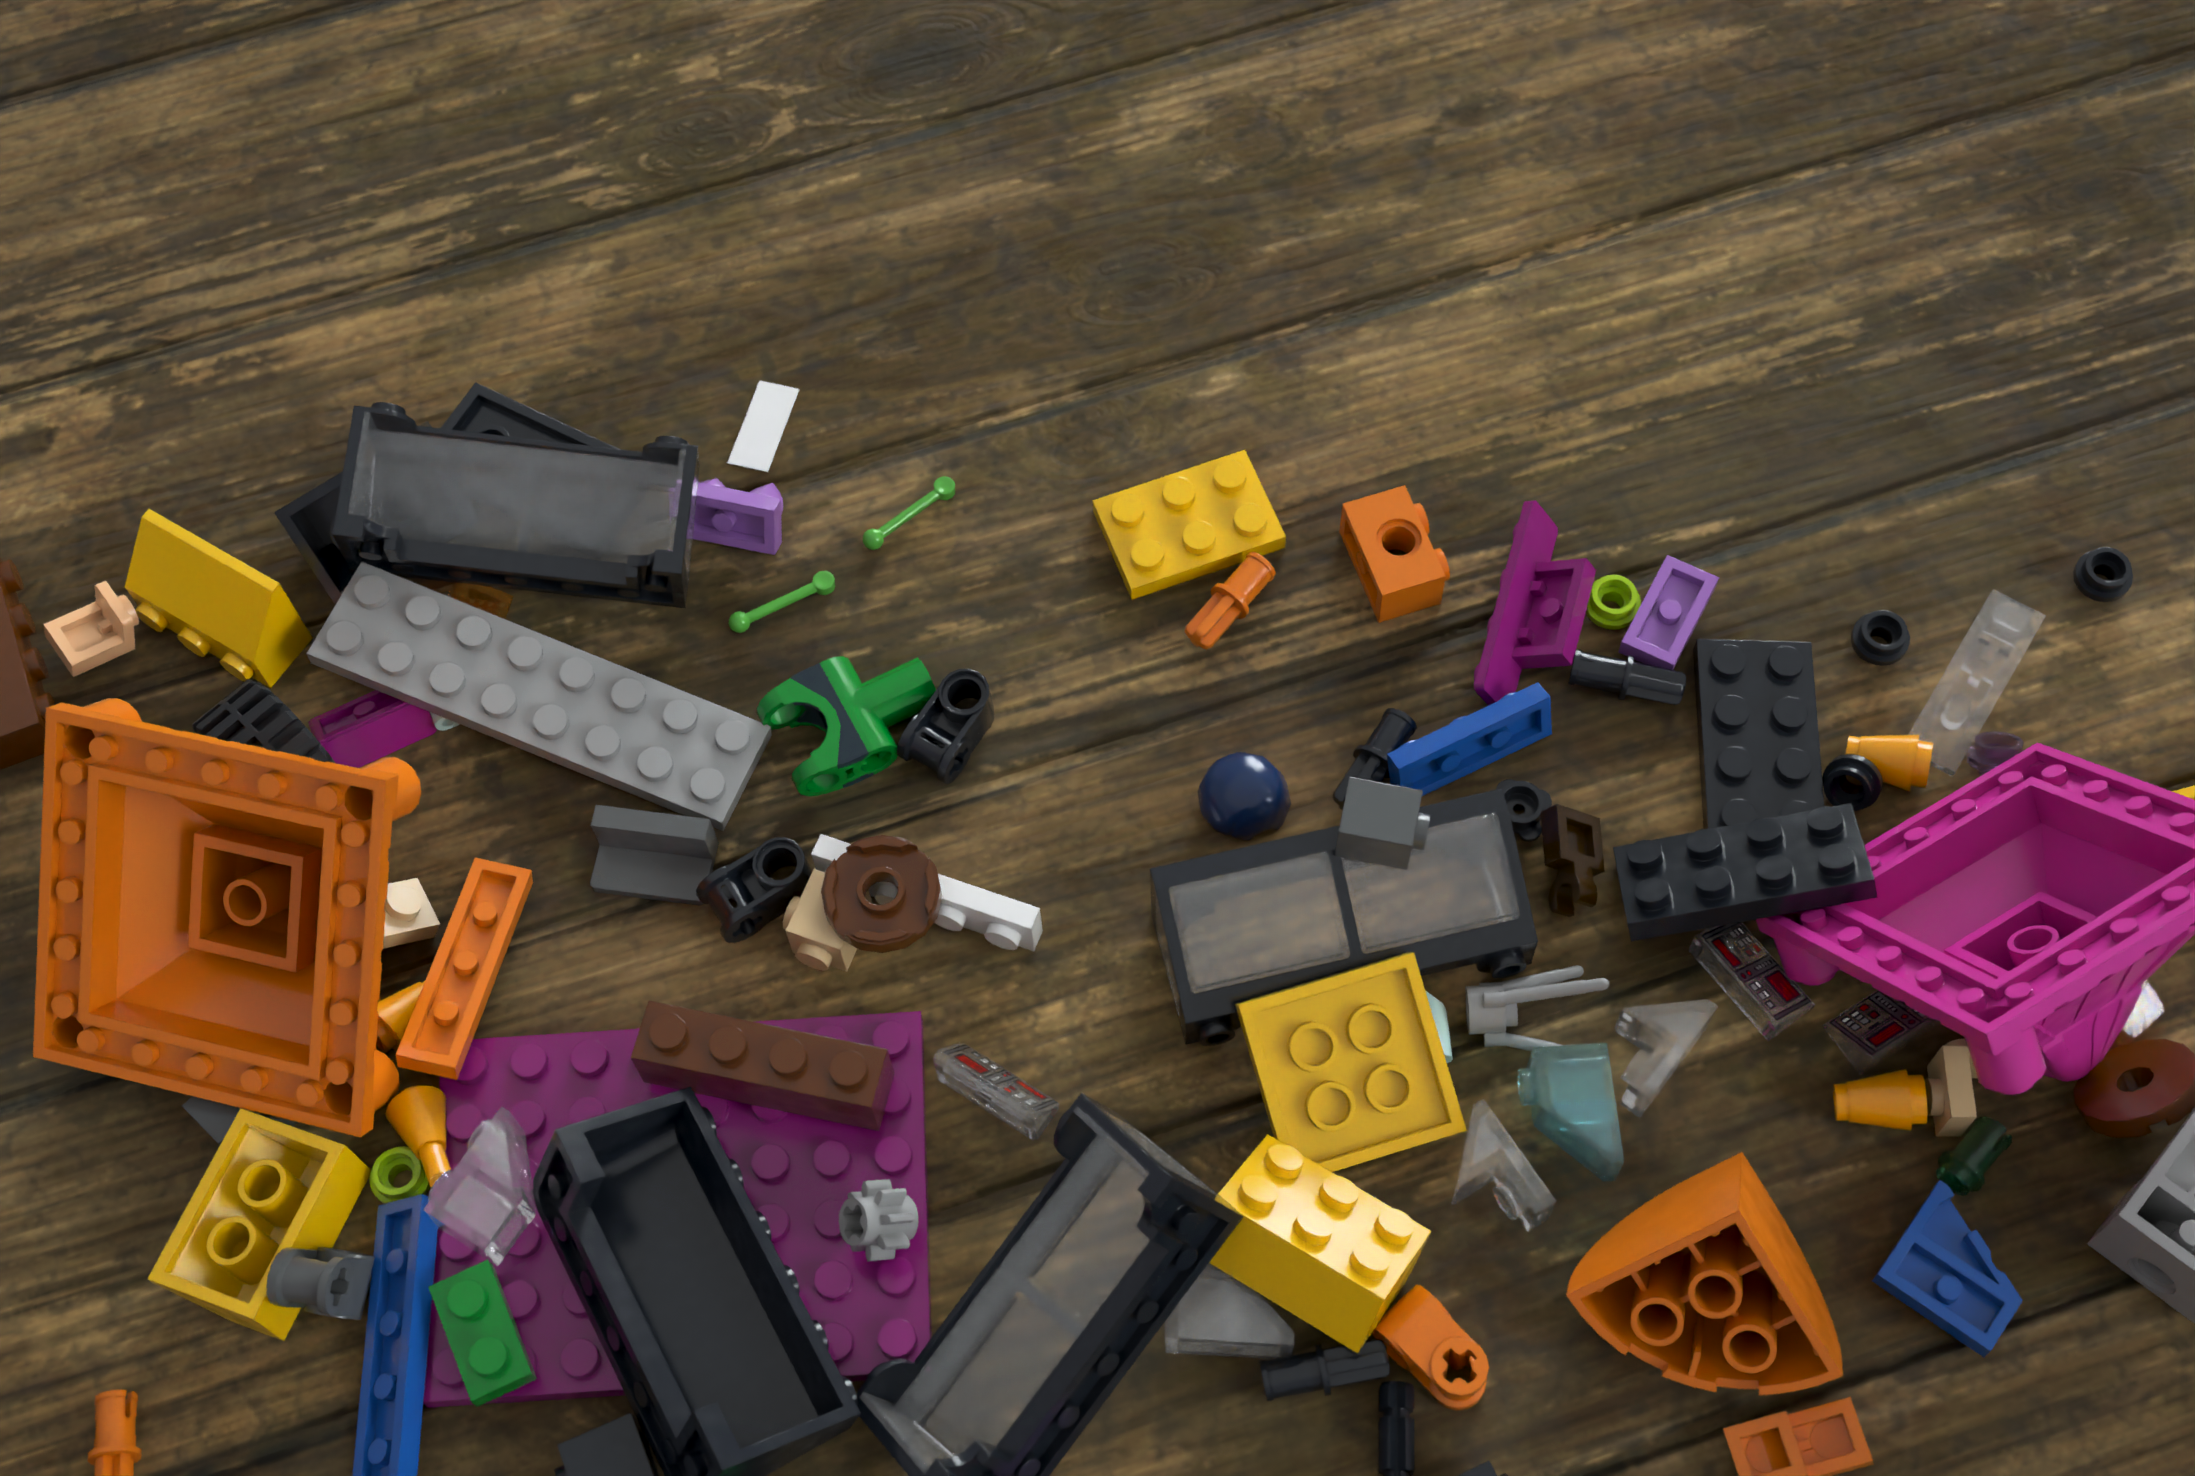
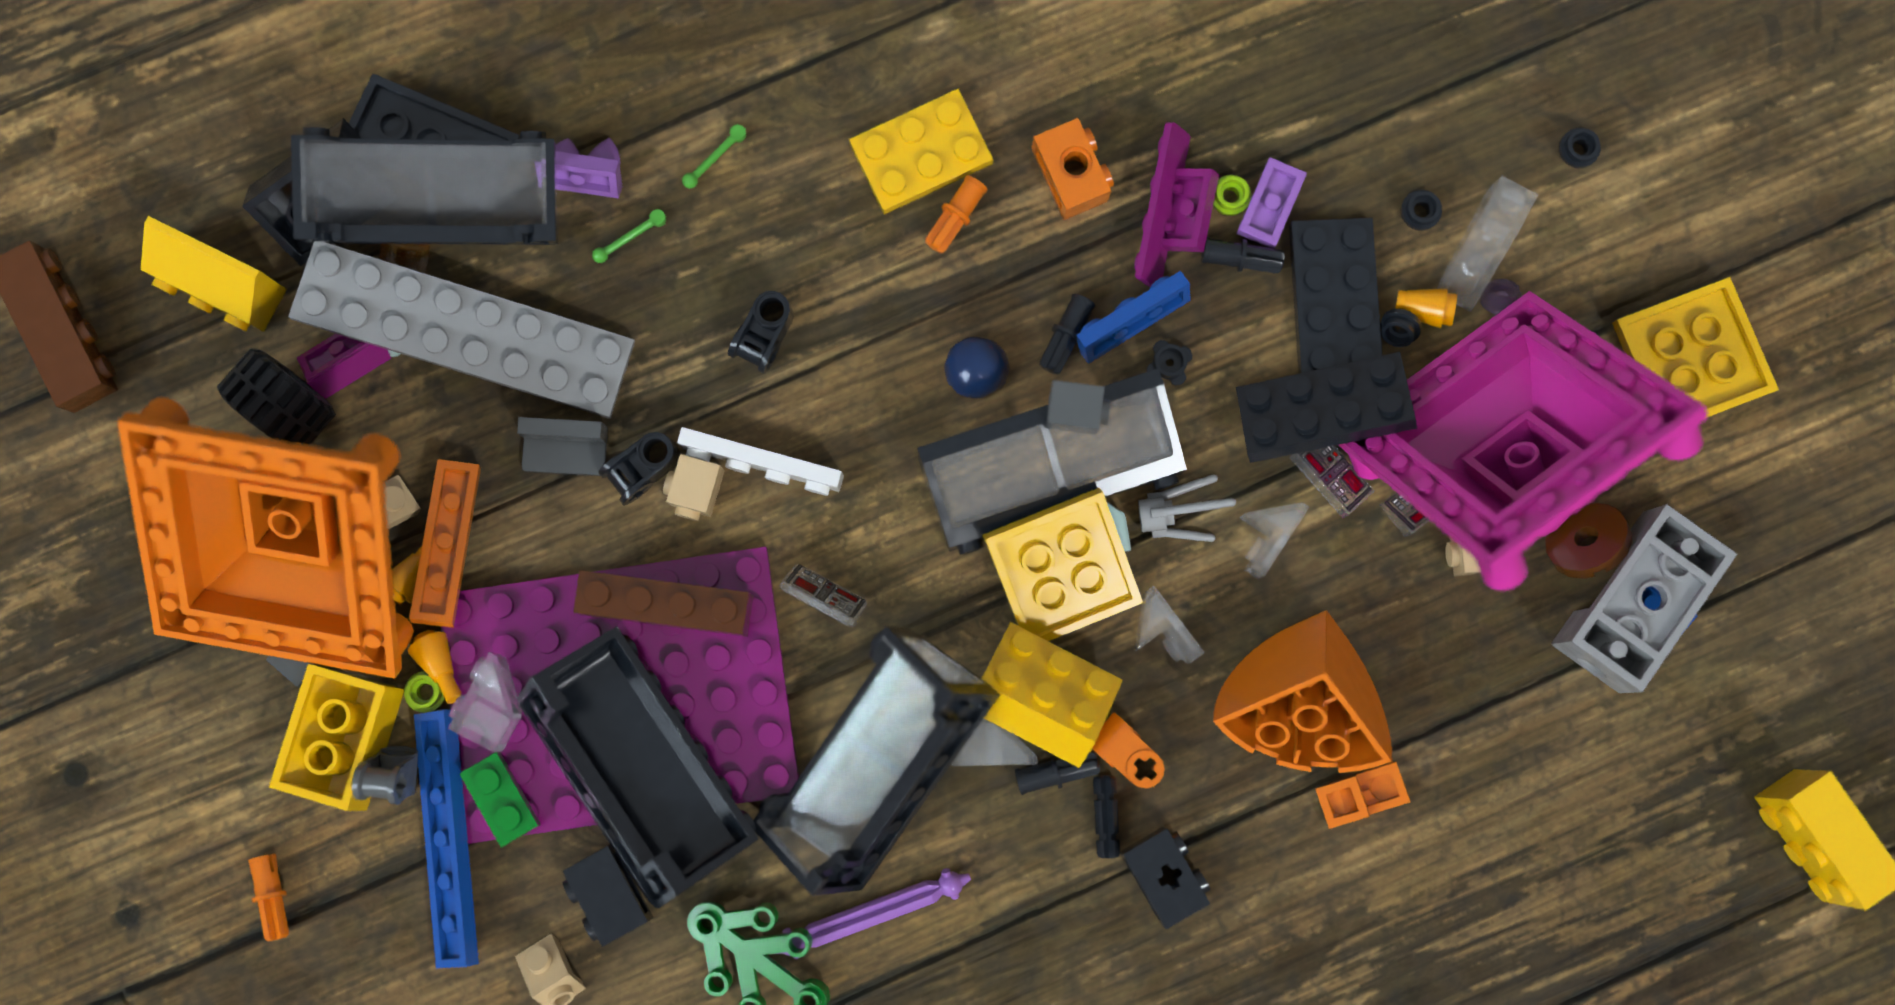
camera: 10 degrees left, 20 degrees up
light nougat bracket [44,581,139,677] -> none
white sticker [727,380,799,472] -> none
green connector [757,656,936,796] -> none
reddish brown tile [821,835,942,953] -> none
light grey gear [839,1179,918,1261] -> none
clear light blue slope [1518,1043,1624,1181] -> none
dark brown plate [1541,804,1605,917] -> none
light orange cone [1833,1069,1927,1131] -> none
blue wing [1872,1180,2023,1357] -> none
clear green pin [1936,1116,2012,1196] -> none

